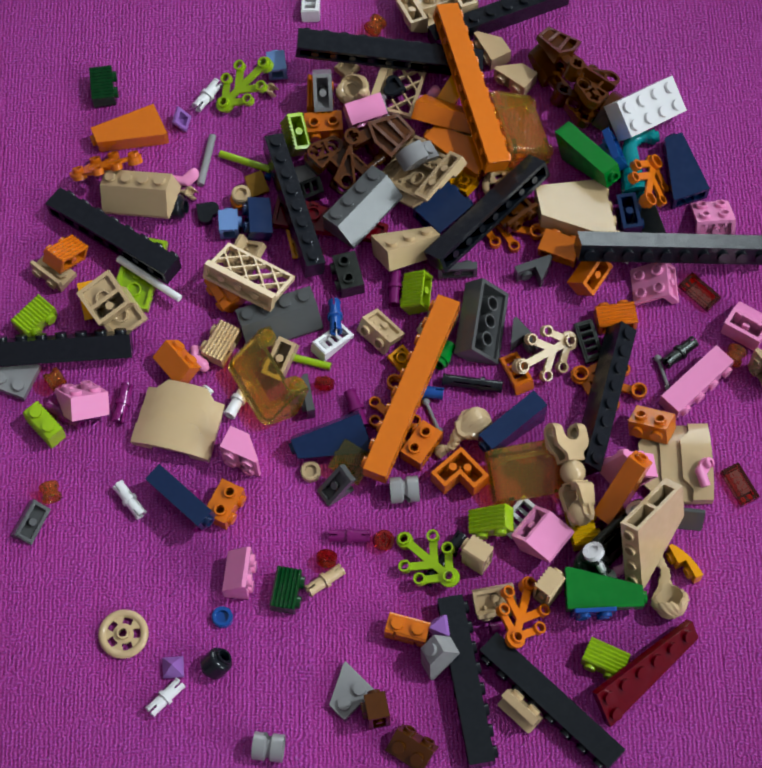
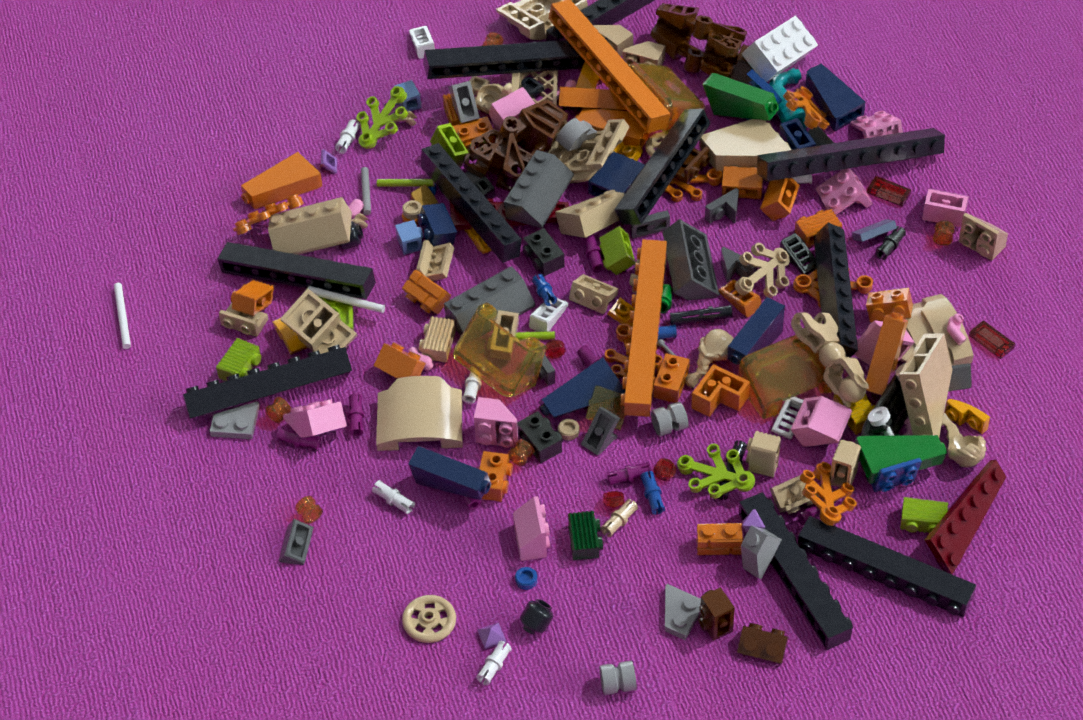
camera: 15 degrees left, 15 degrees down
lime brick [22,401,66,448] -> none
dark green brick [89,65,119,108] -> none
black tile [196,202,219,225] -> none
tan fence [203,242,296,312] -> none
lime brick [468,503,514,540] -> none
tan bracket [498,689,543,733] -> none
light grey hinge [654,355,671,391] -> none
bright pink brick [659,345,734,419] -> none
none -> clear orange wheel [507,439,535,466]
none -> pearl dark grey brick [517,411,563,464]
none -> blue pin [640,471,665,515]
none -> sand blue tile [852,219,897,242]

